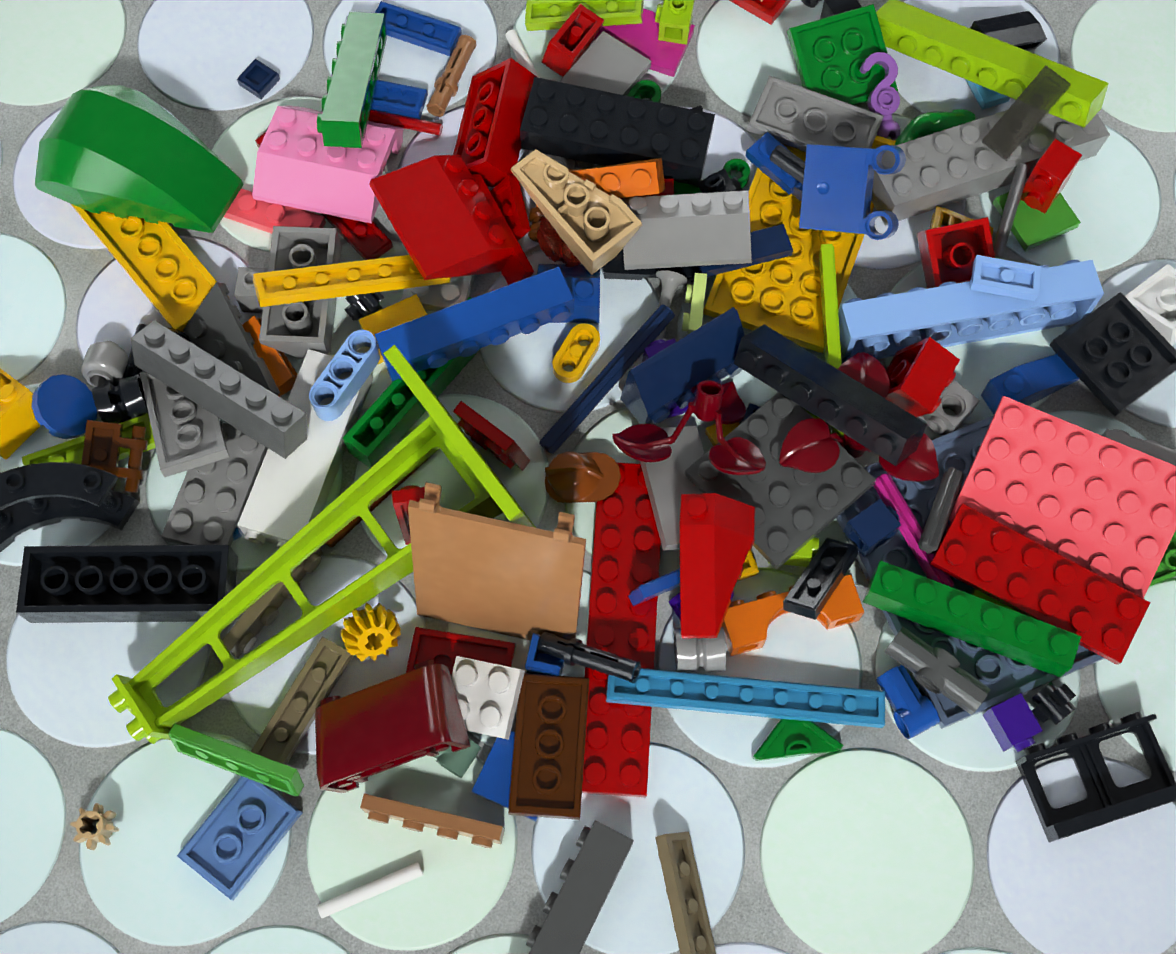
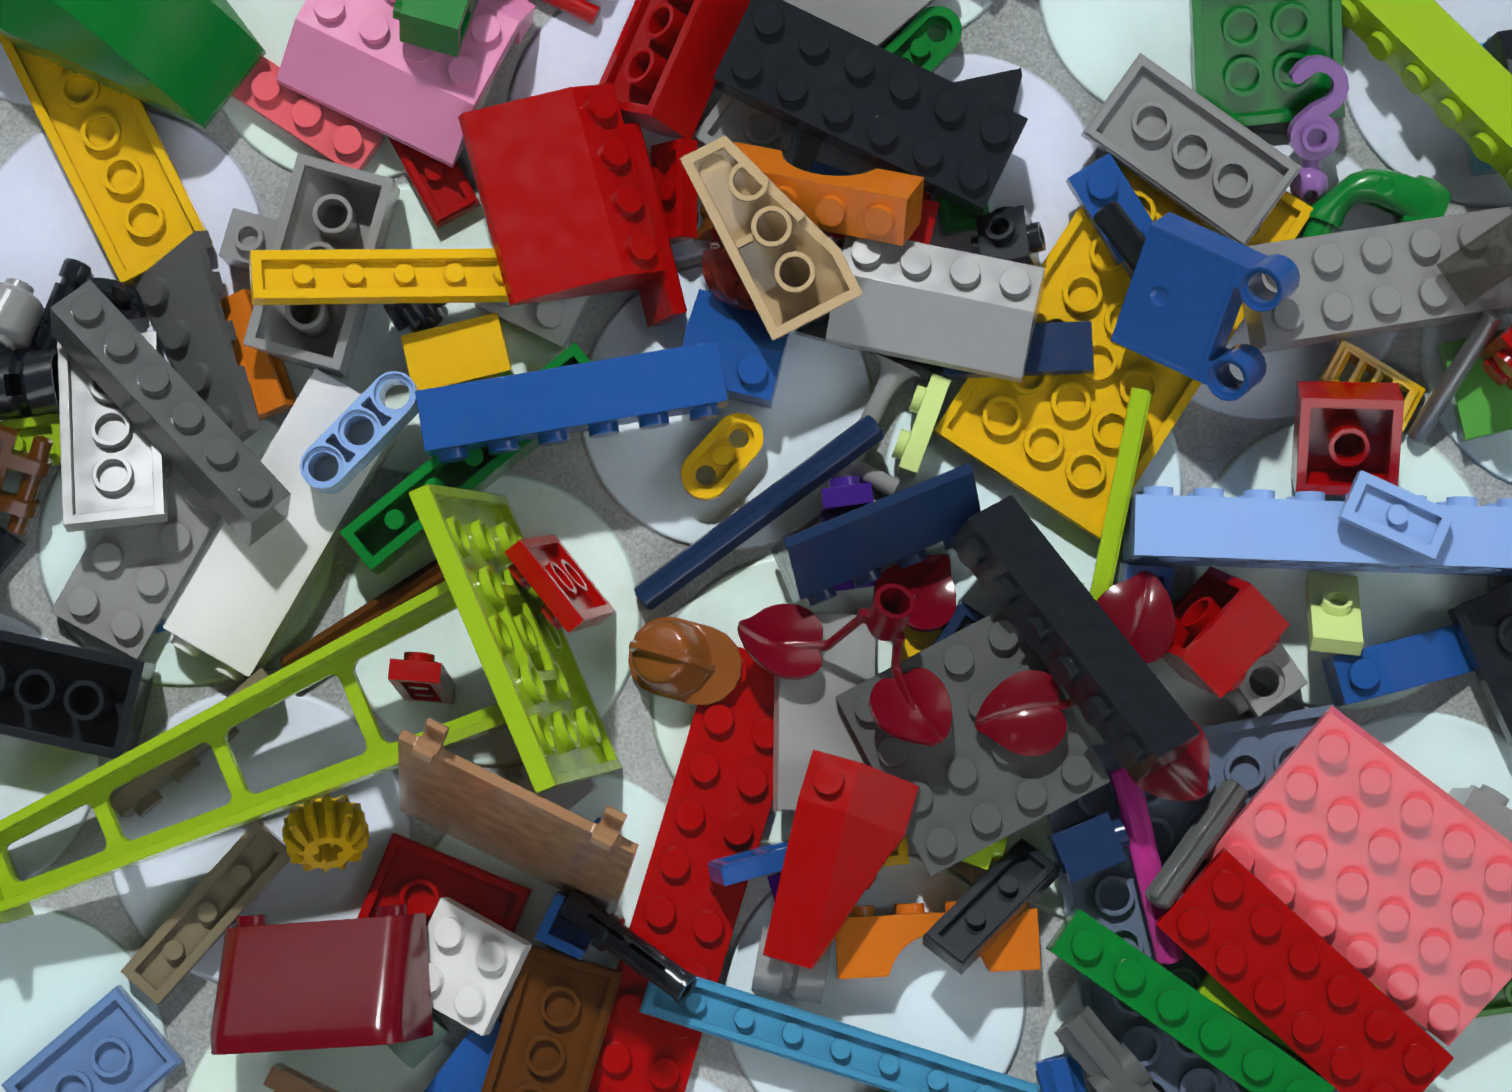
camera: 15 degrees right, 15 degrees up
bright green tile [168,724,304,796] -> none
green bush [723,159,750,189] -> none
none -> yellowish green plate [1305,571,1364,656]

